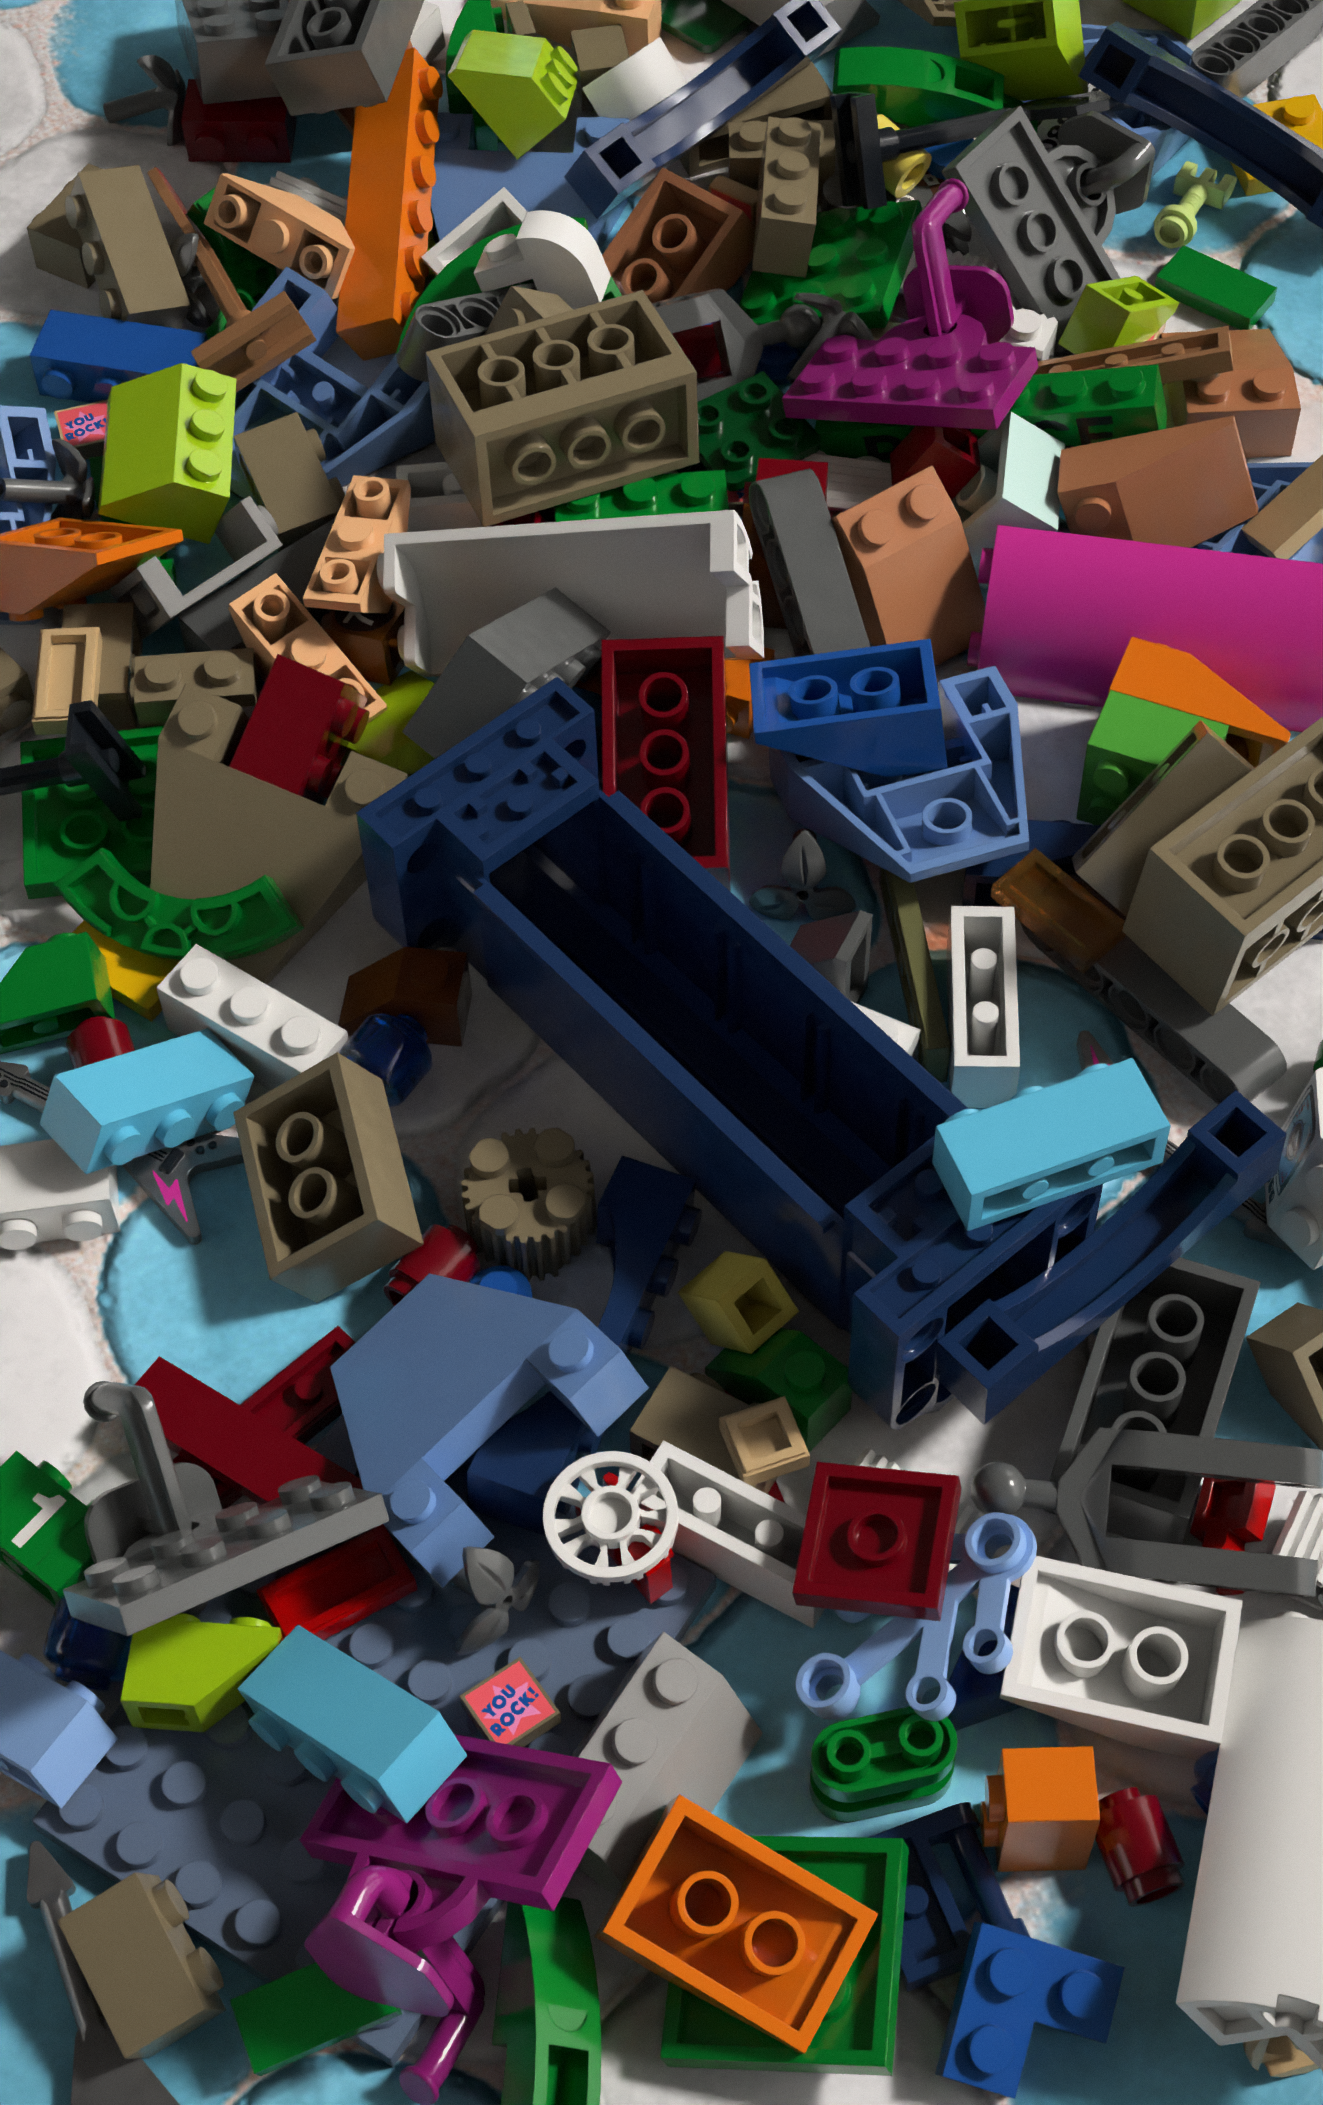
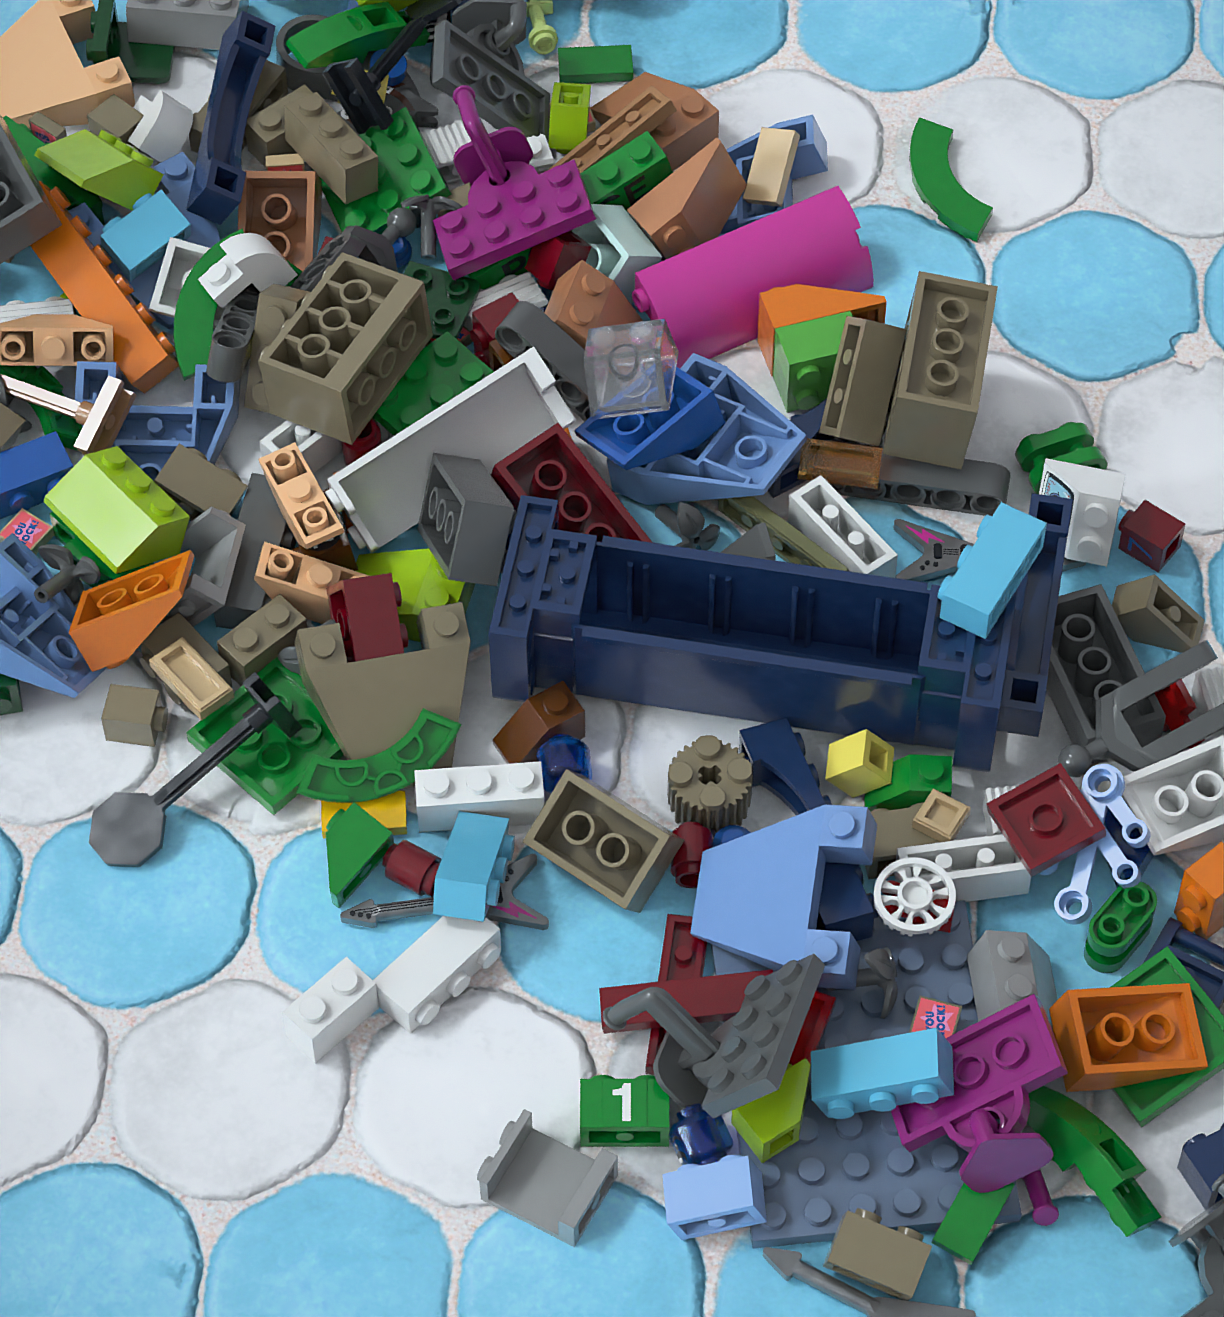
camera: 40 degrees left, 0 degrees up
none -> medium azure brick [100,189,191,282]
none -> clear slope [583,319,679,419]

